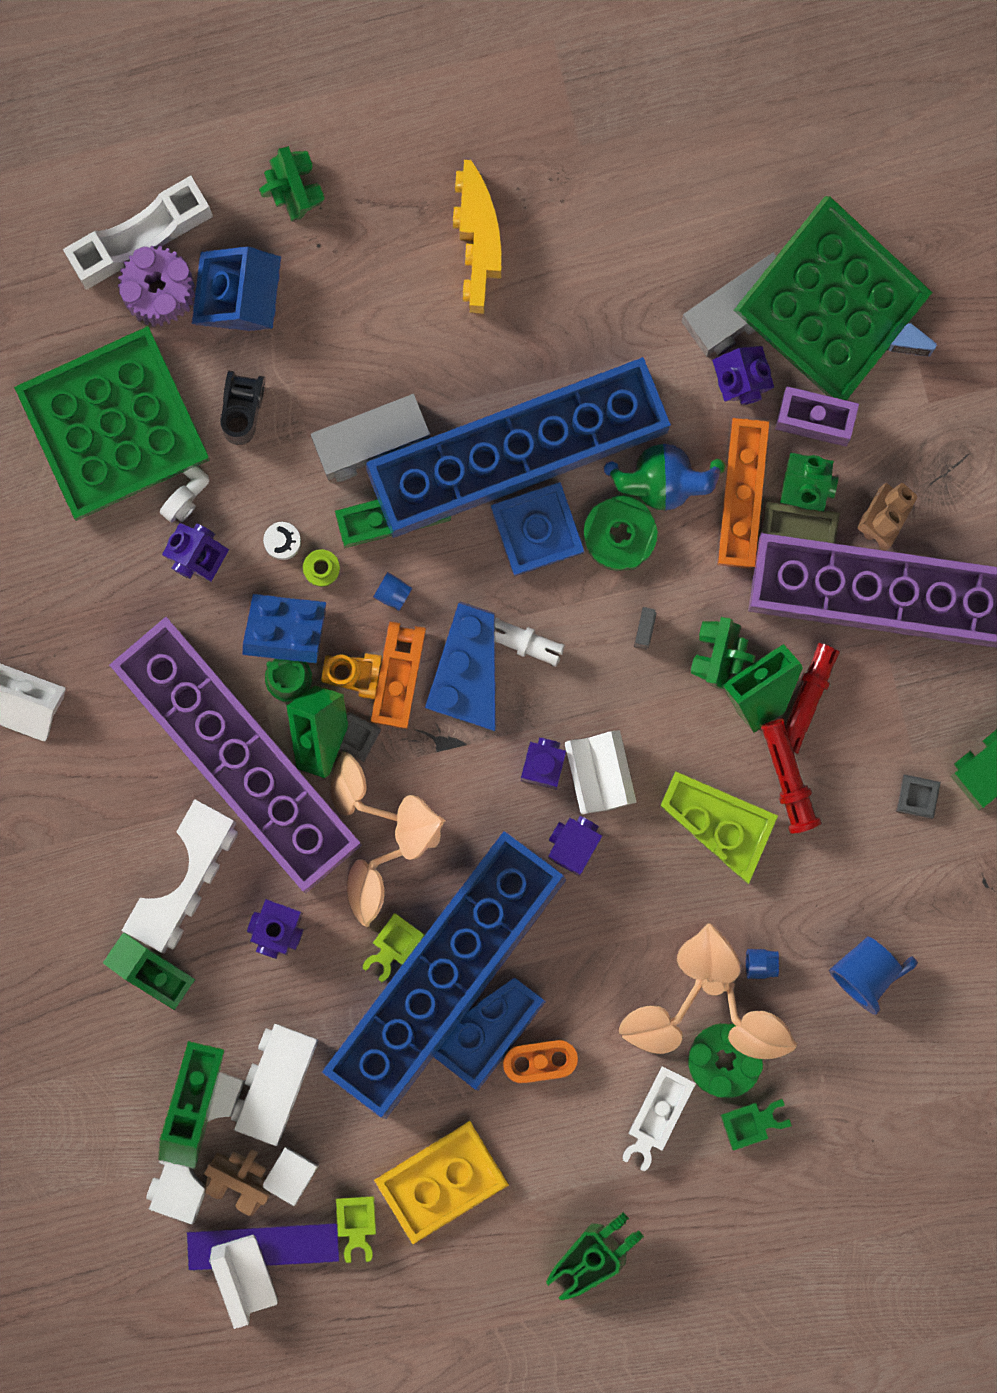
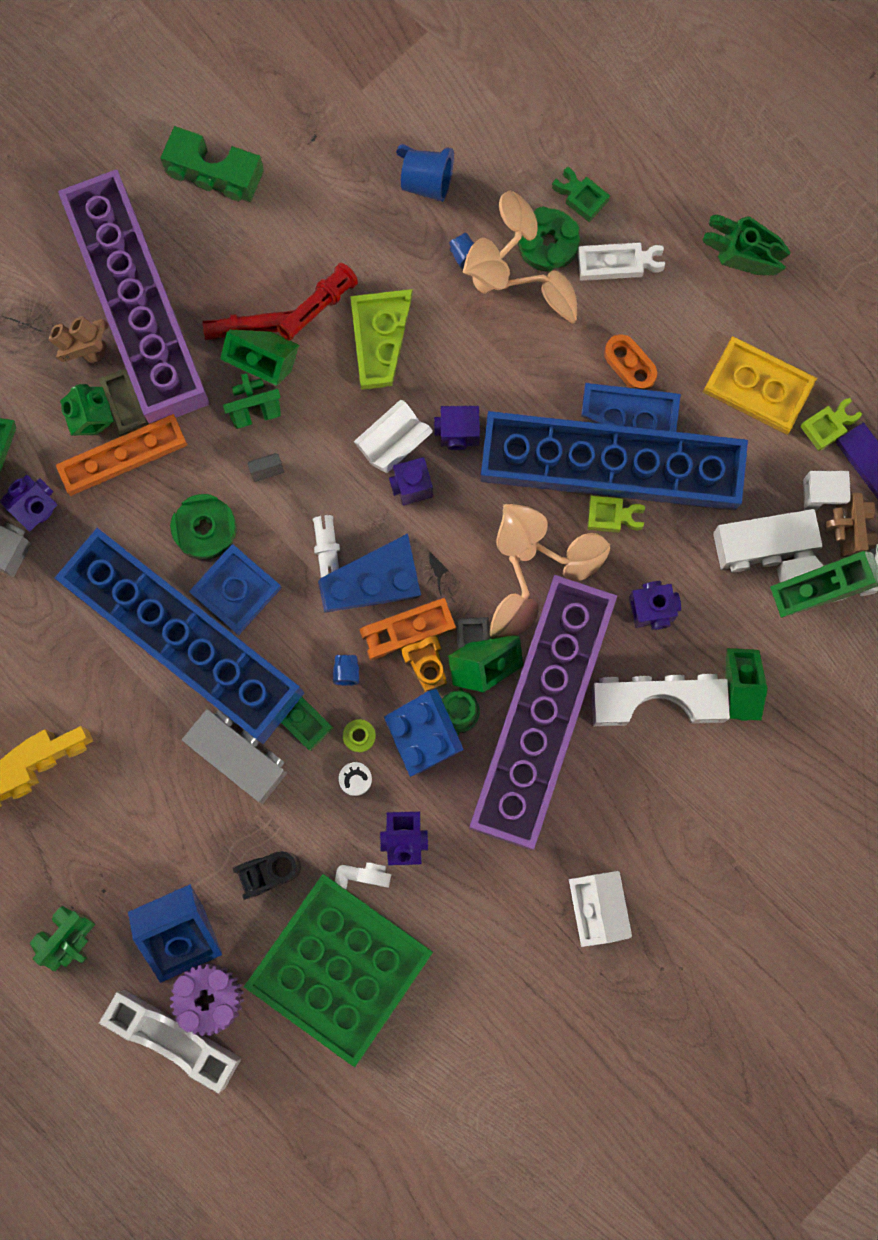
camera: 120 degrees left, 5 degrees down
piece [604,444,726,511] -> none
medium lavender brick [775,386,859,447] -> none
dark grey tile [896,774,941,819] -> none

